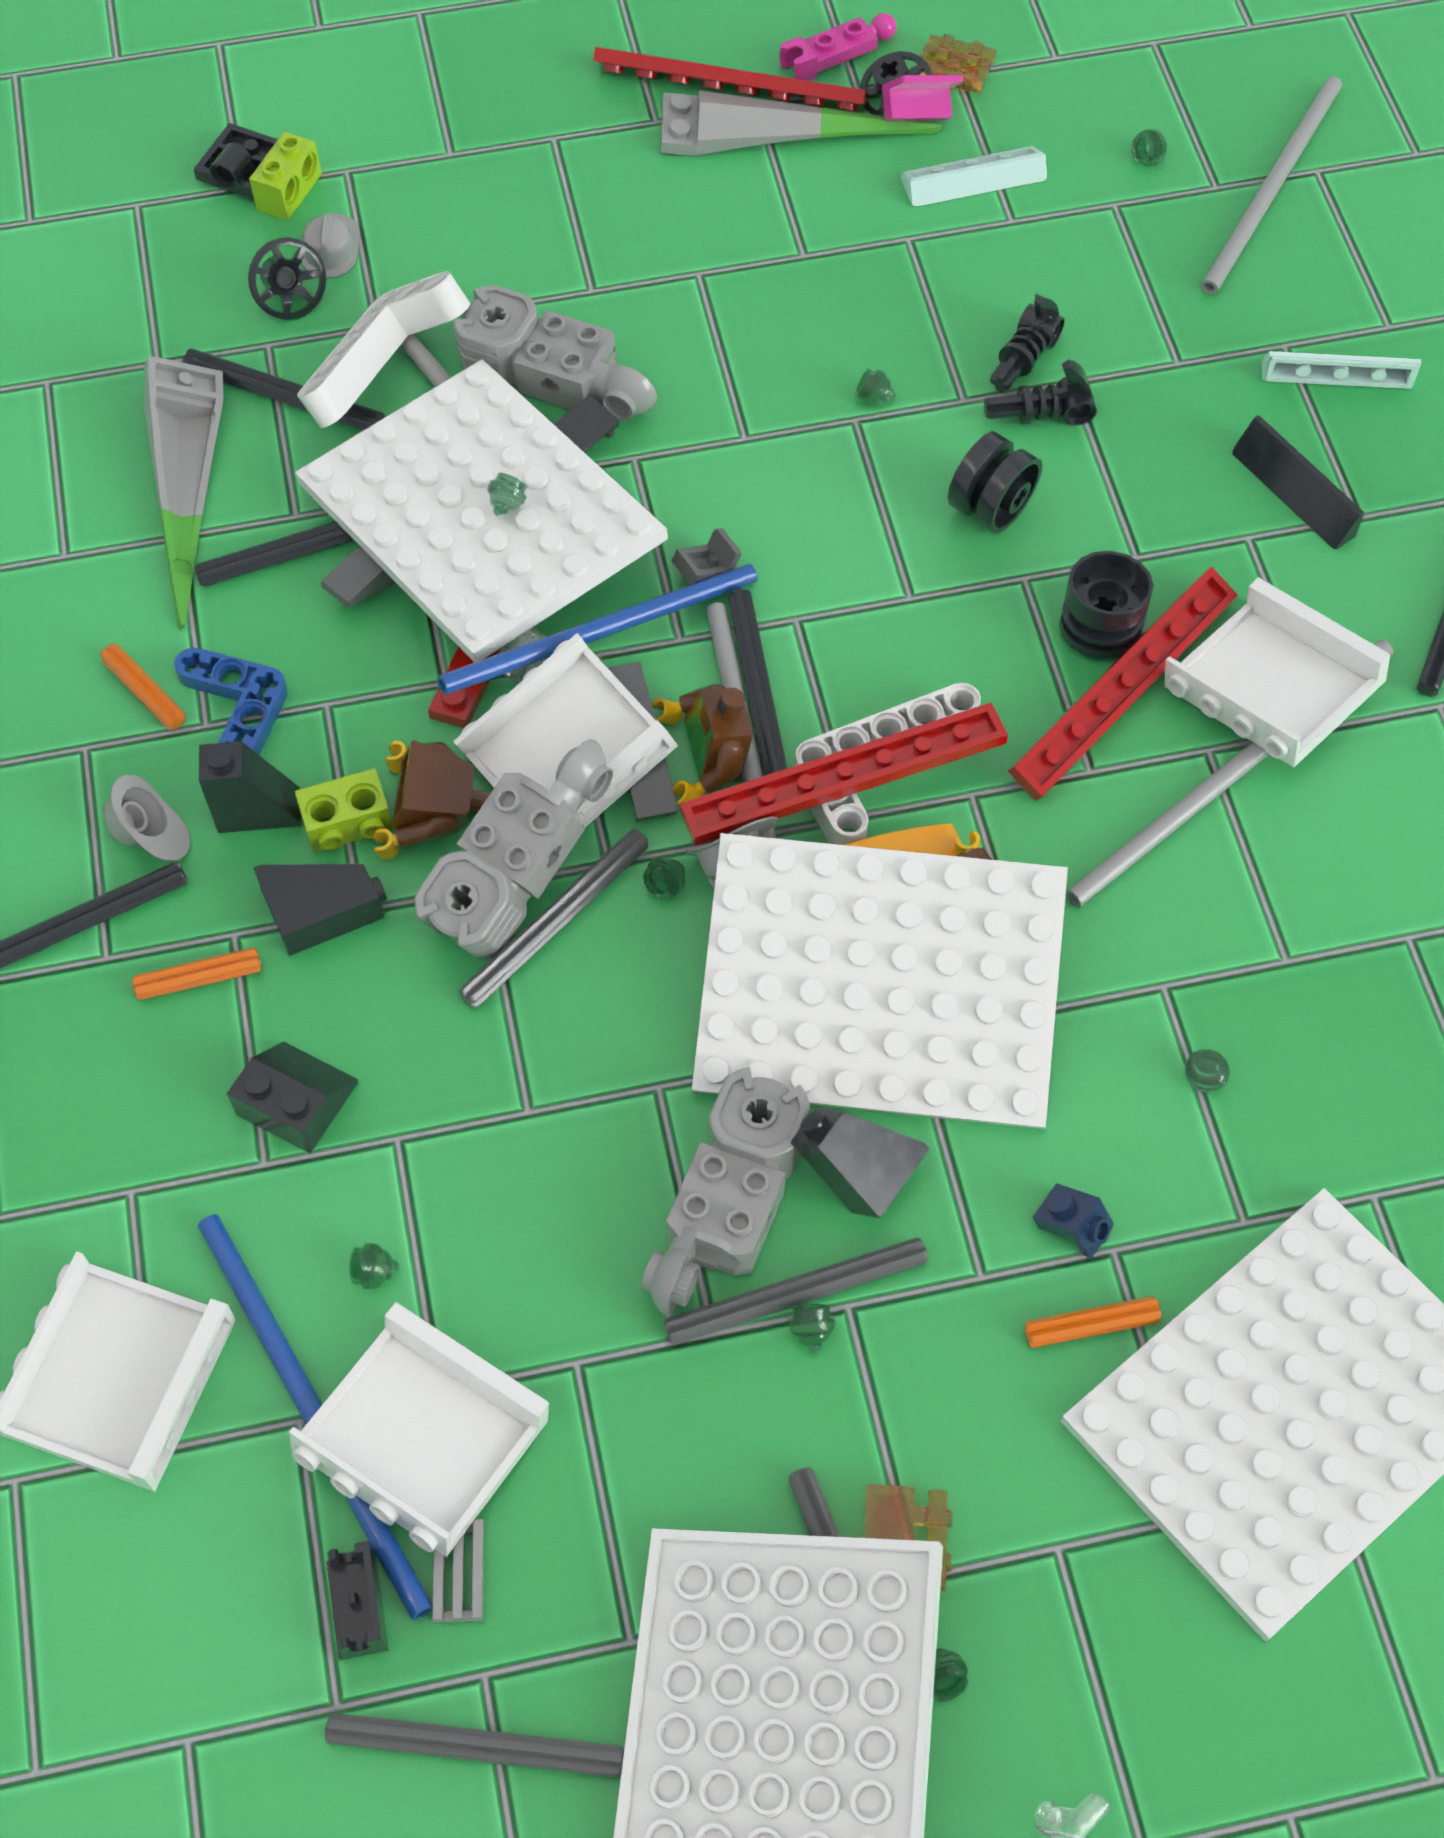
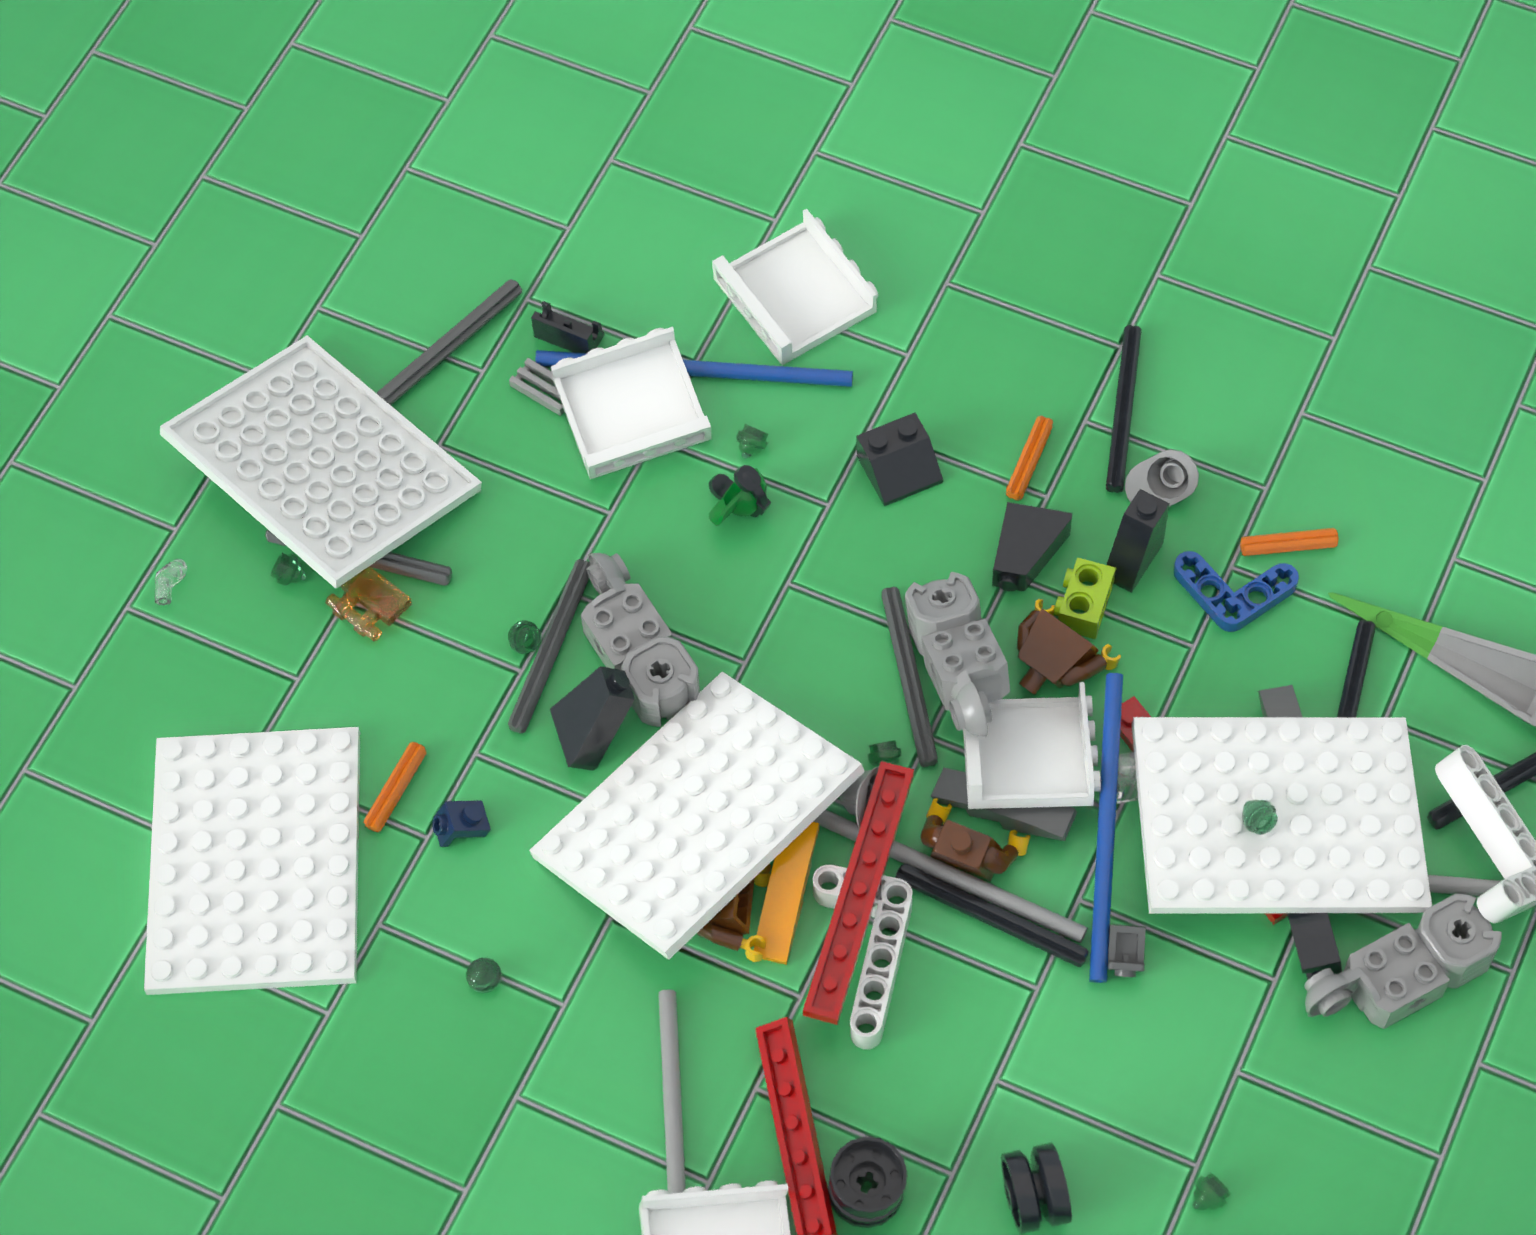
camera: 130 degrees right, 0 degrees up
none -> cap [709,465,771,526]

